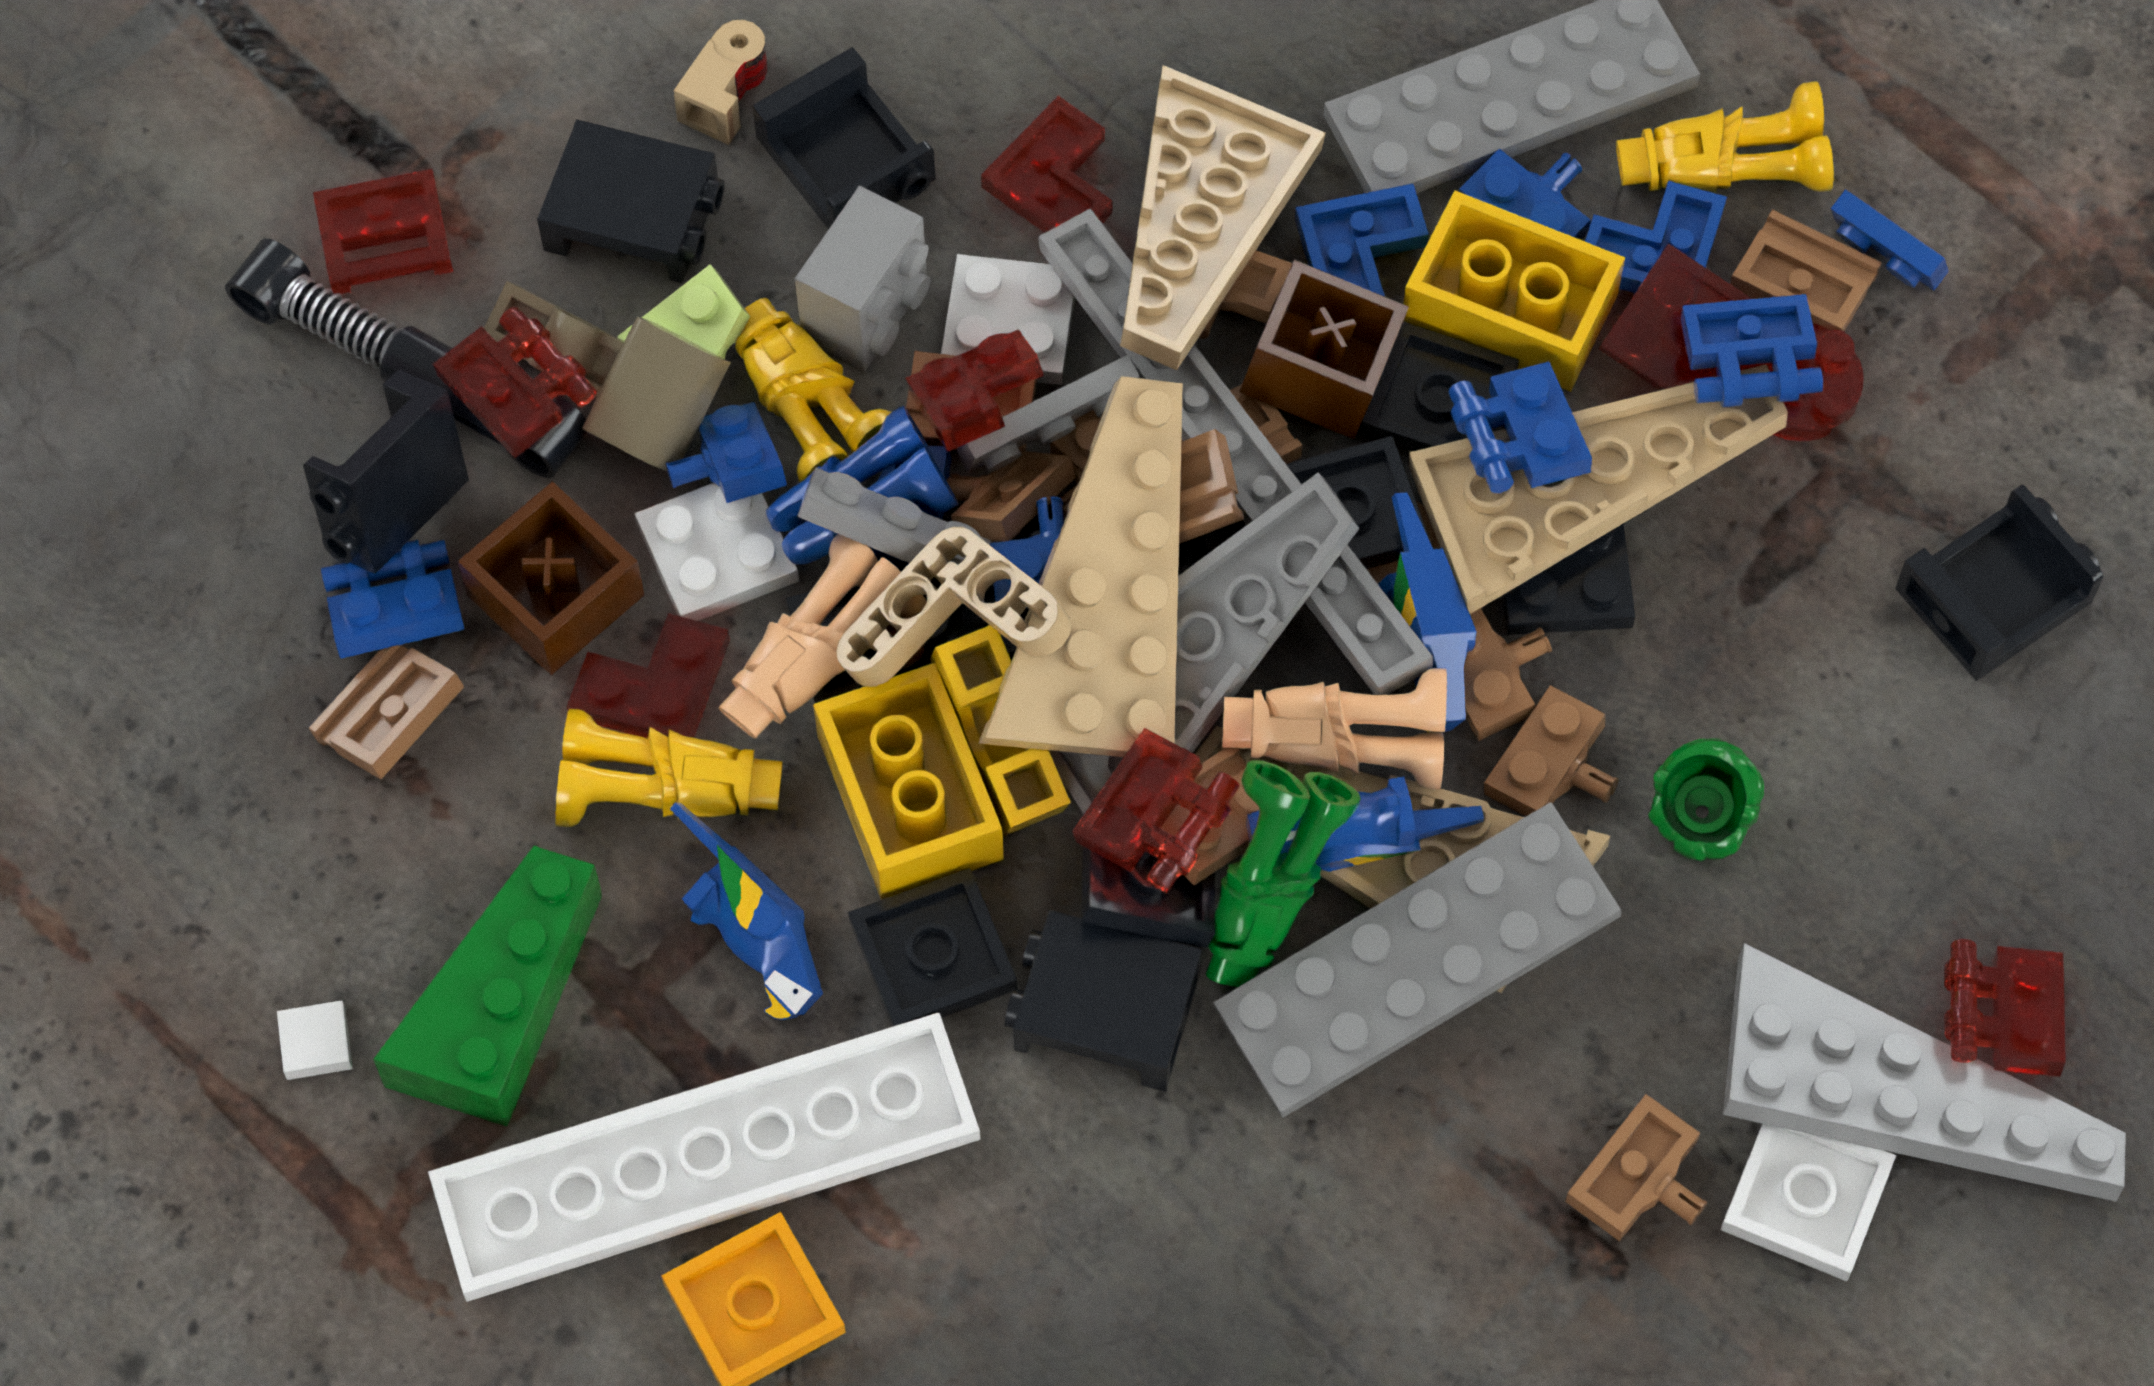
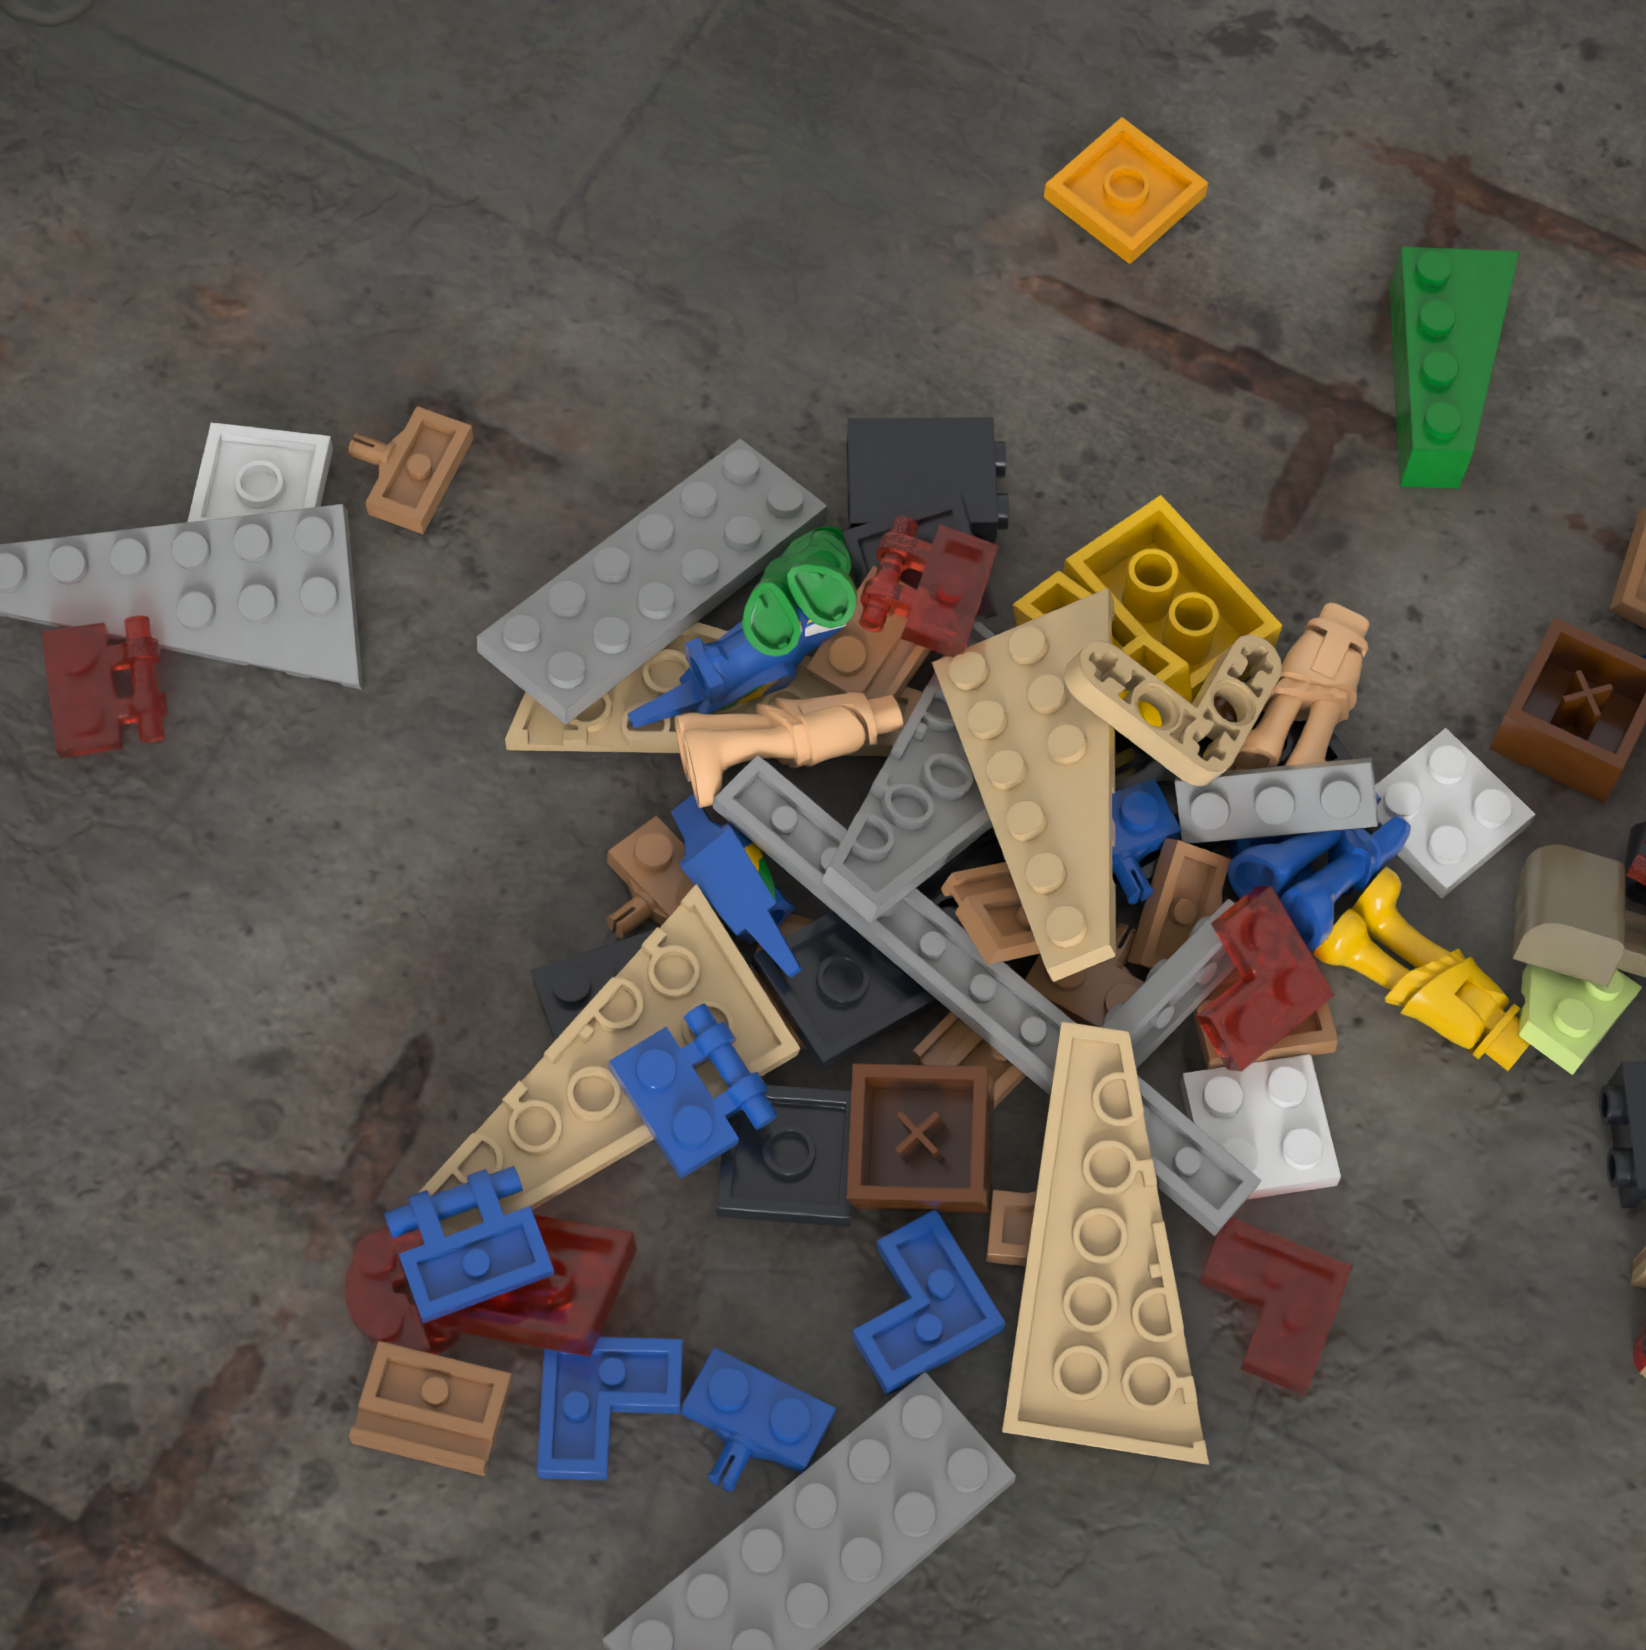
camera: 160 degrees right, 0 degrees up
white tile [277,1001,353,1080] -> none
white plate [428,1013,980,1302] -> none
yellow piece [555,709,783,827] -> none
clear red plate [566,613,730,738] -> none
blue plate [666,402,787,503] -> none
blue animal [670,802,823,1020] -> none
black panel [752,47,936,230] -> none
light grey brick [795,186,931,372] -> none
black plate [848,868,1018,1027] -> none
yellow brick [1403,190,1625,392] -> none
medium nougat plate [1484,685,1619,816] -> none
yellow piece [1616,81,1834,193] -> none
green hair [1648,738,1764,862] -> none
blue plate [1831,189,1949,291] -> none
black panel [1895,485,2104,681] -> none

